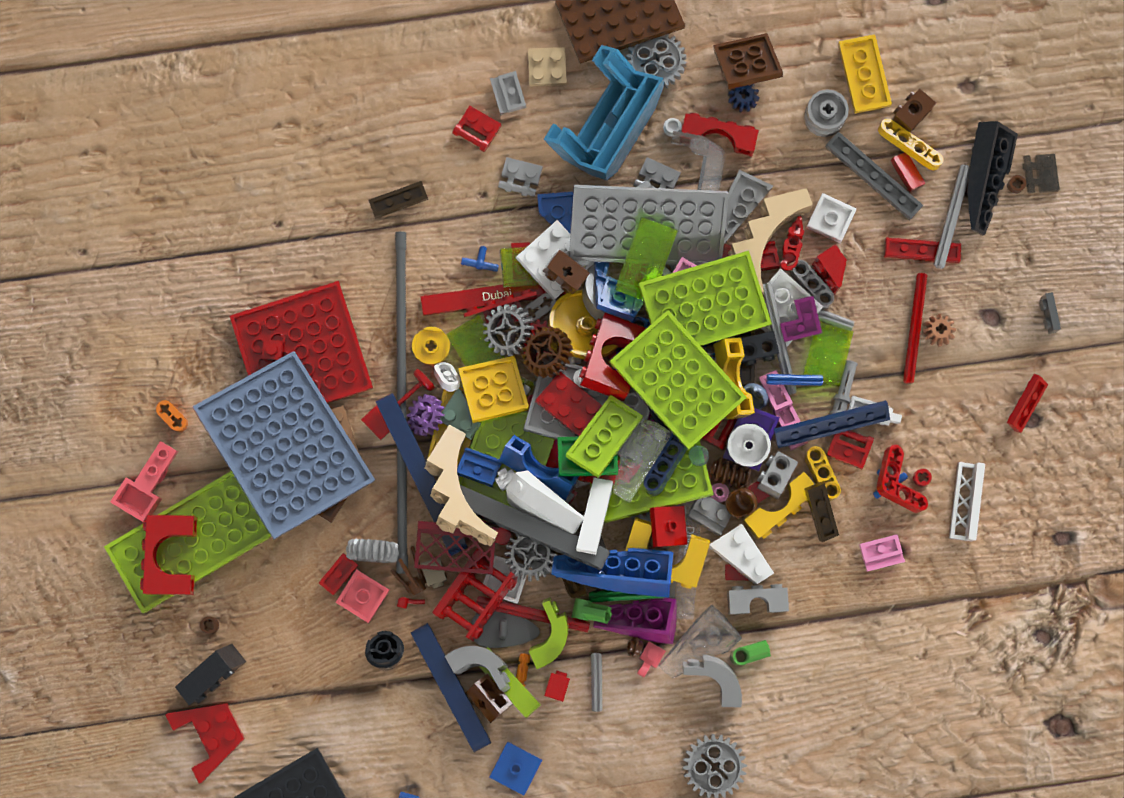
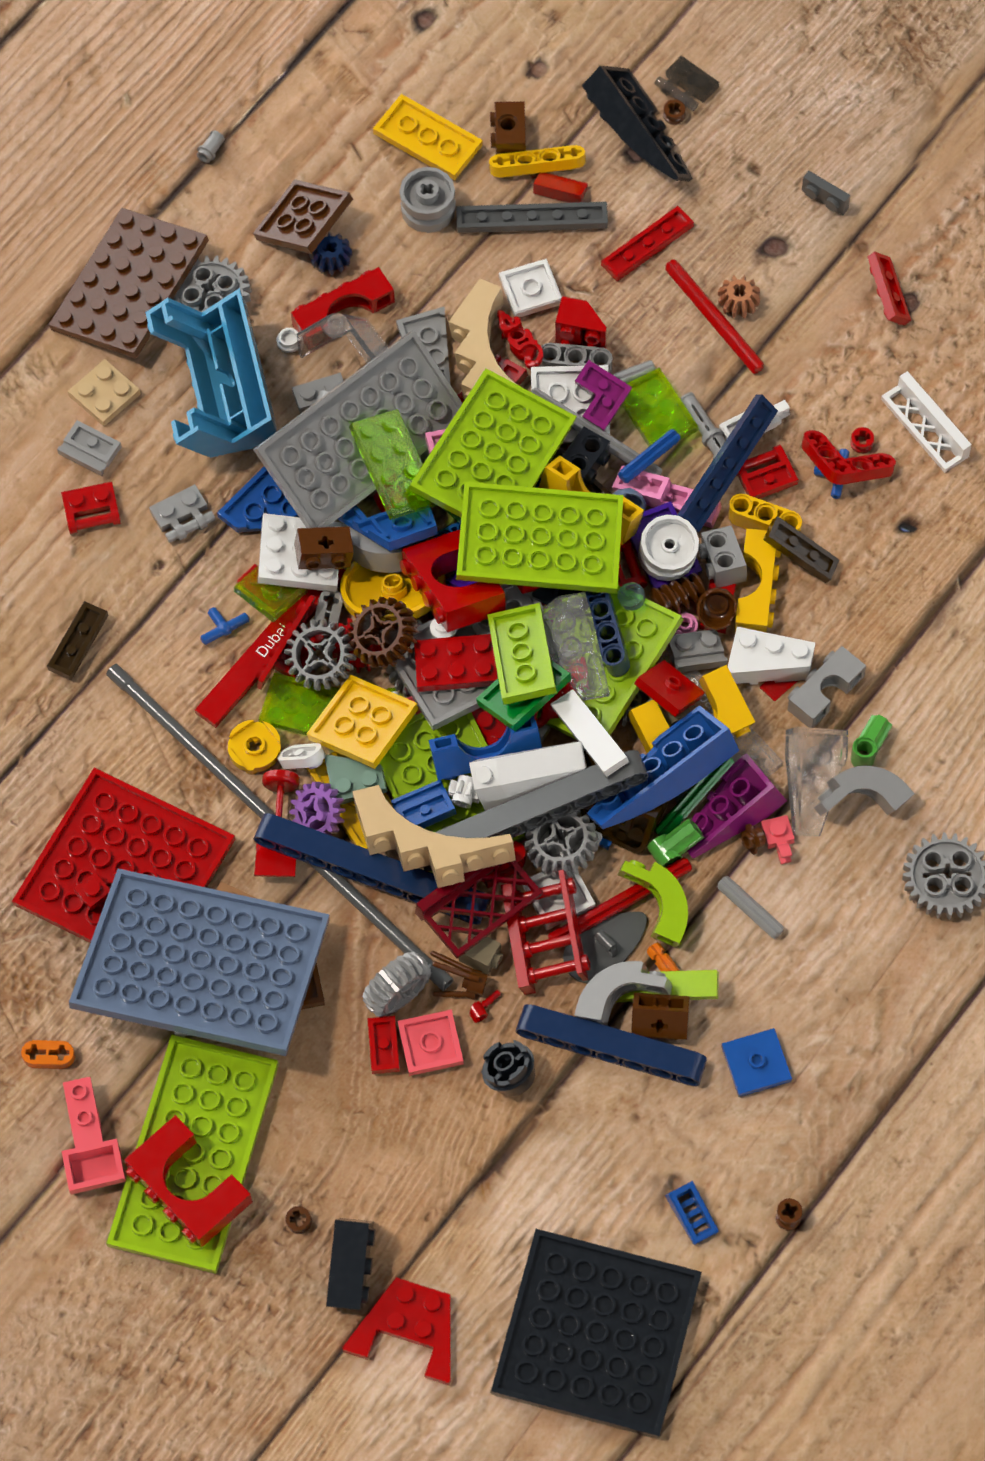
camera: 40 degrees left, 15 degrees down
red brick [544,670,570,702] -> none
bright pink plate [859,535,905,572] -> none
light grey axle [934,165,970,269] -> none

